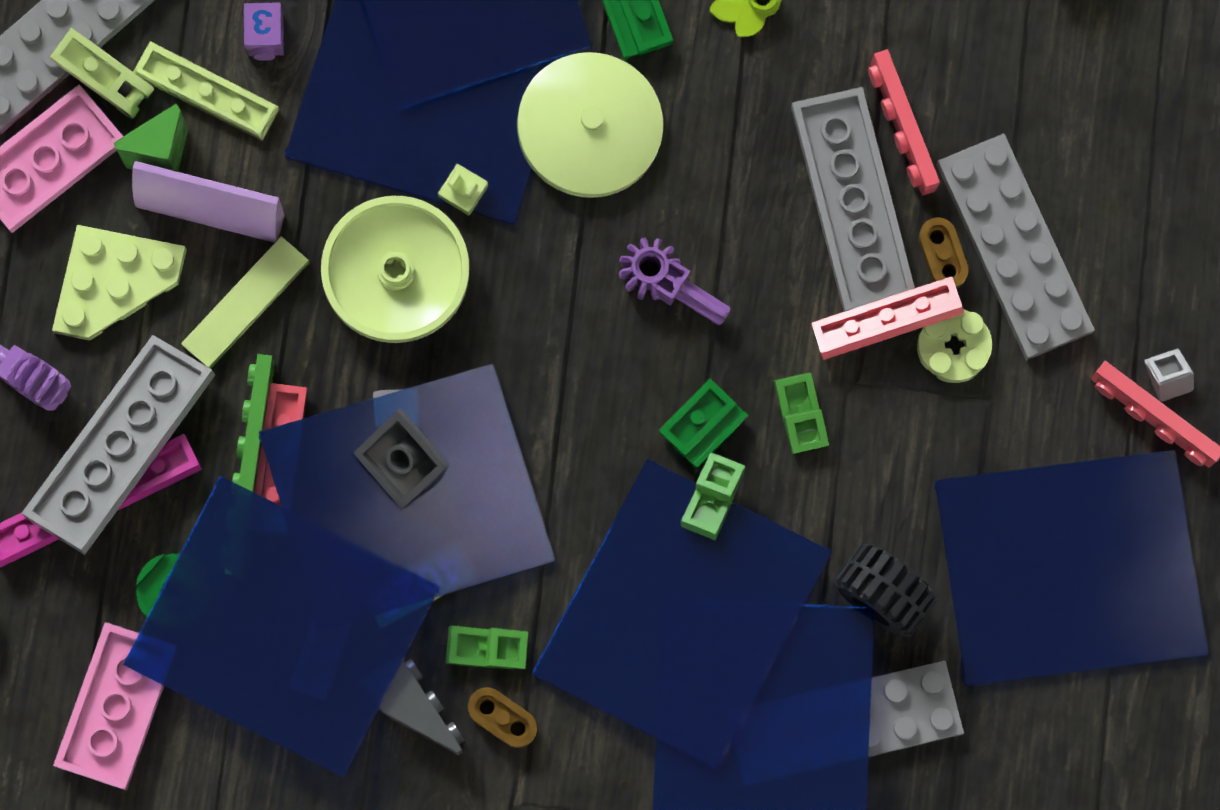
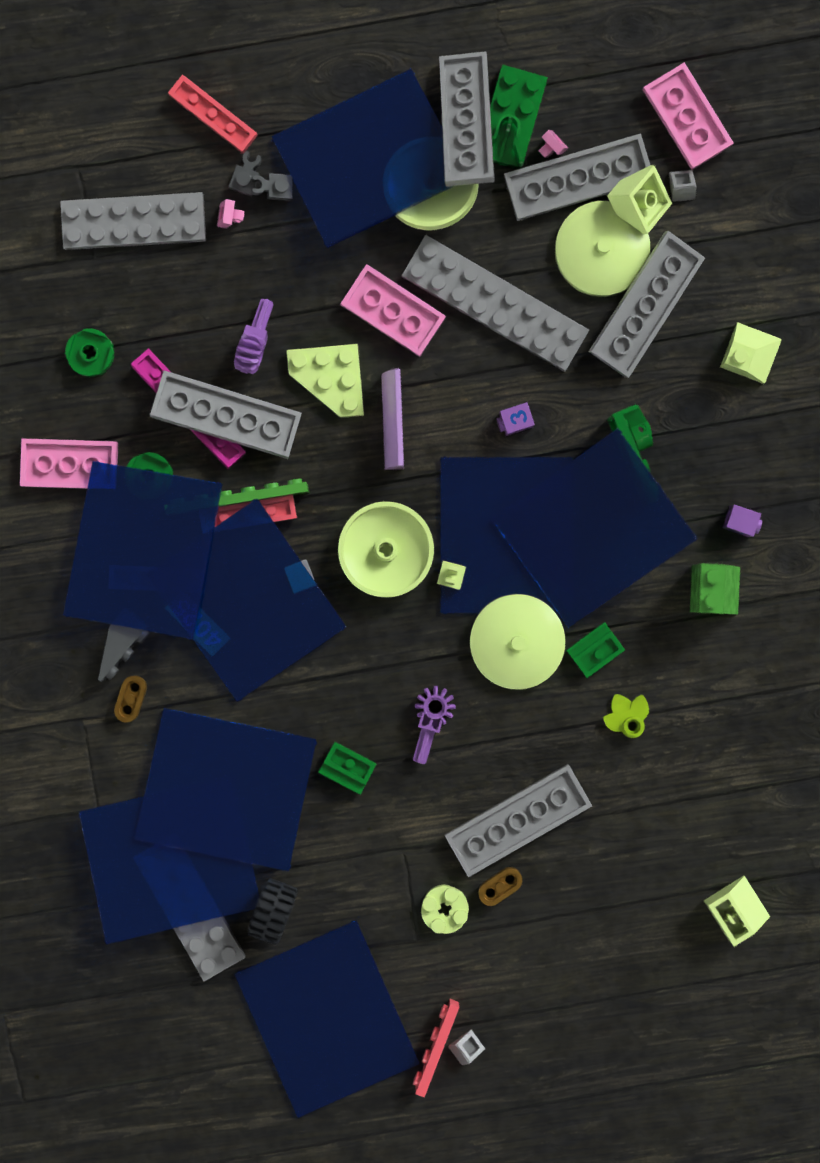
camera: 80 degrees right, 10 degrees up
yellowish green plate [49,27,154,119] -> none
bright green slope [113,104,188,172] -> none
yellowish green tile [133,41,279,141] -> none
yellowish green tile [181,236,309,369] -> none
dark grey slope [353,408,450,509] -> none
bright green slope [446,626,528,670] -> none
bright green slope [681,452,745,540] -> none
bright green slope [774,372,829,454] -> none
plate [812,277,965,360] -> none
coral plate [868,49,940,196] -> none
light grey plate [936,134,1095,361] -> none

